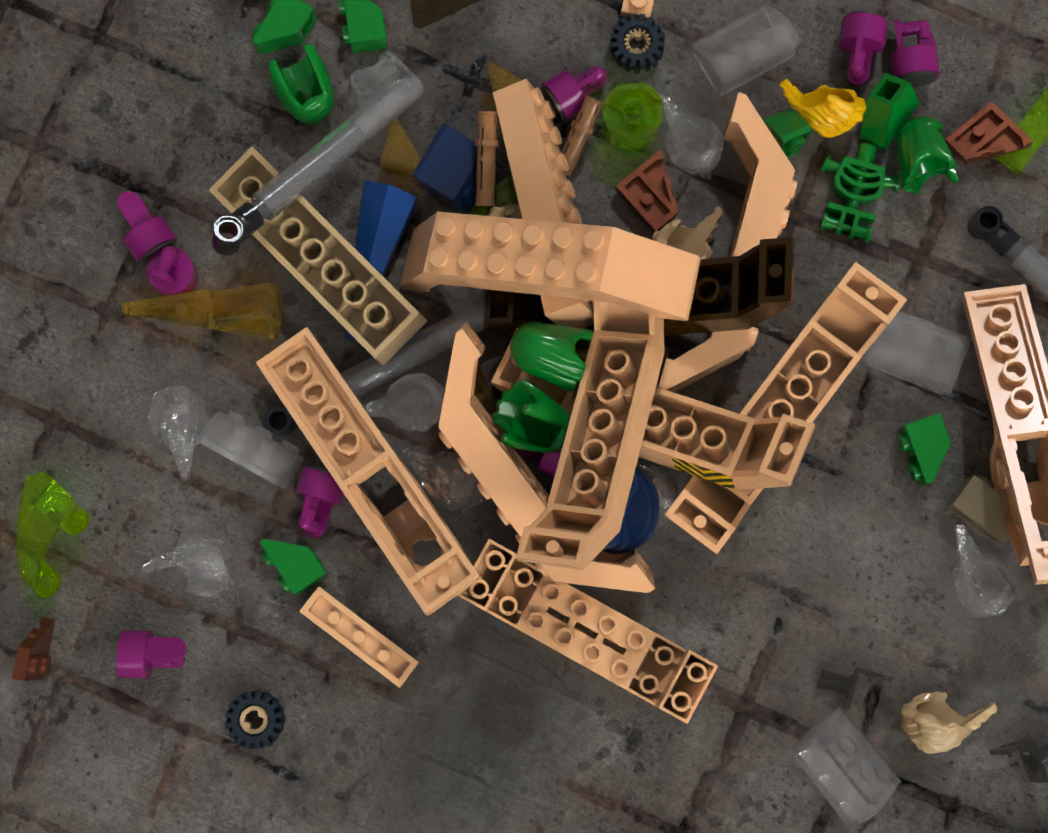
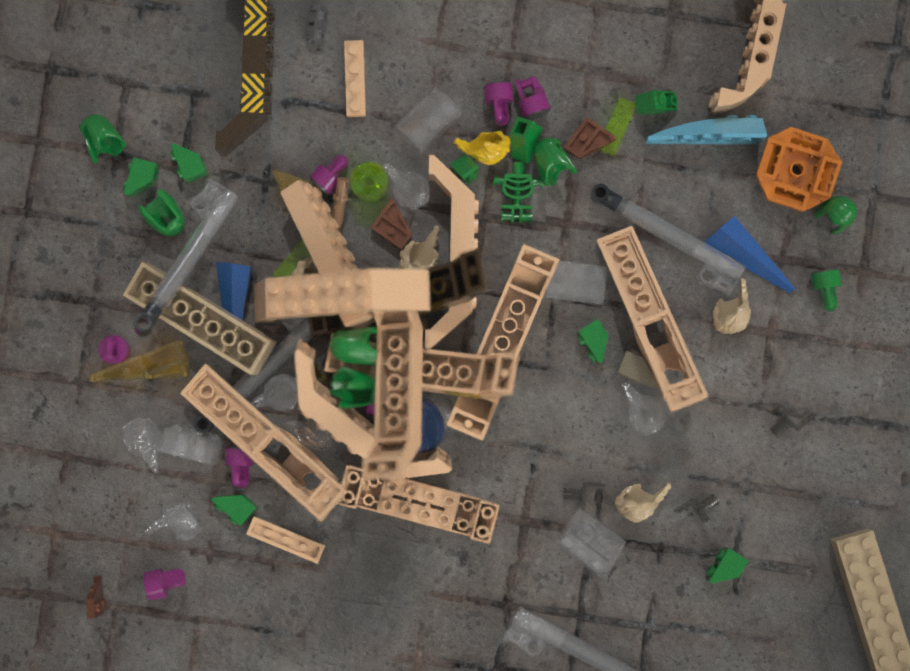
camera: 20 degrees left, 5 degrees up
clear neon green panel [17,471,90,598] -> none
magenta piece [117,191,177,264] -> none
black bush [225,690,286,749] -> none
clear yellow slope [380,118,421,178] -> none
dark blue slope [412,123,498,214] -> none
medium nougat pin [474,111,499,206] -> none
black bush [611,14,665,73] -> none

